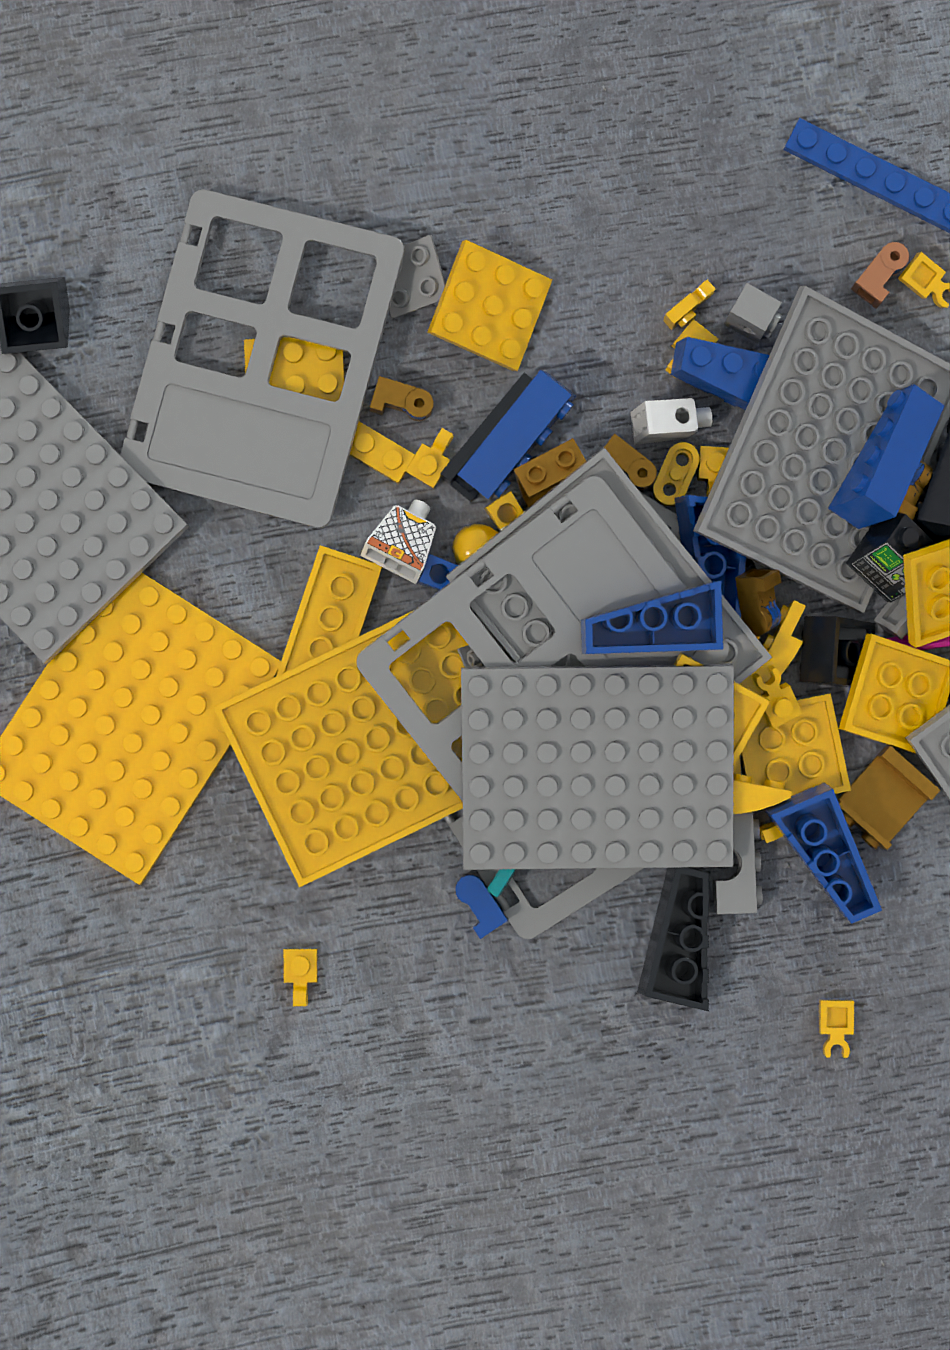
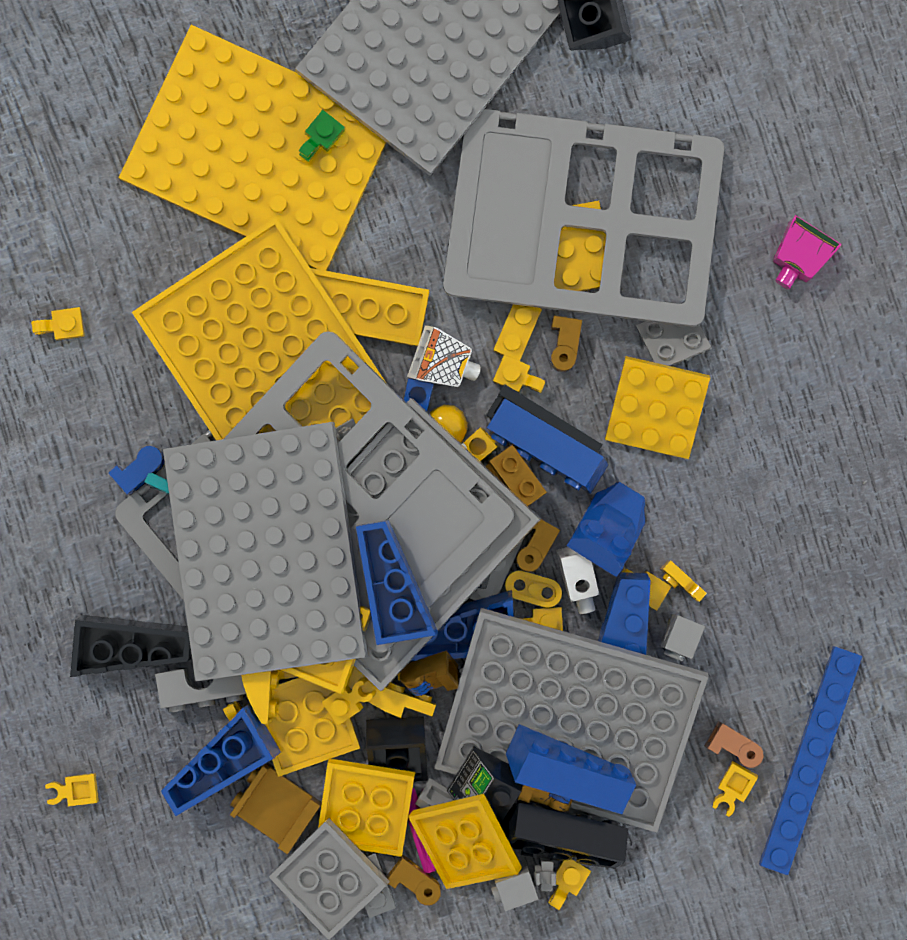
camera: 80 degrees right, 0 degrees up
none -> green plate [298,110,345,162]
none -> blue slope [567,482,645,577]
none -> dark pink torso [773,215,842,289]

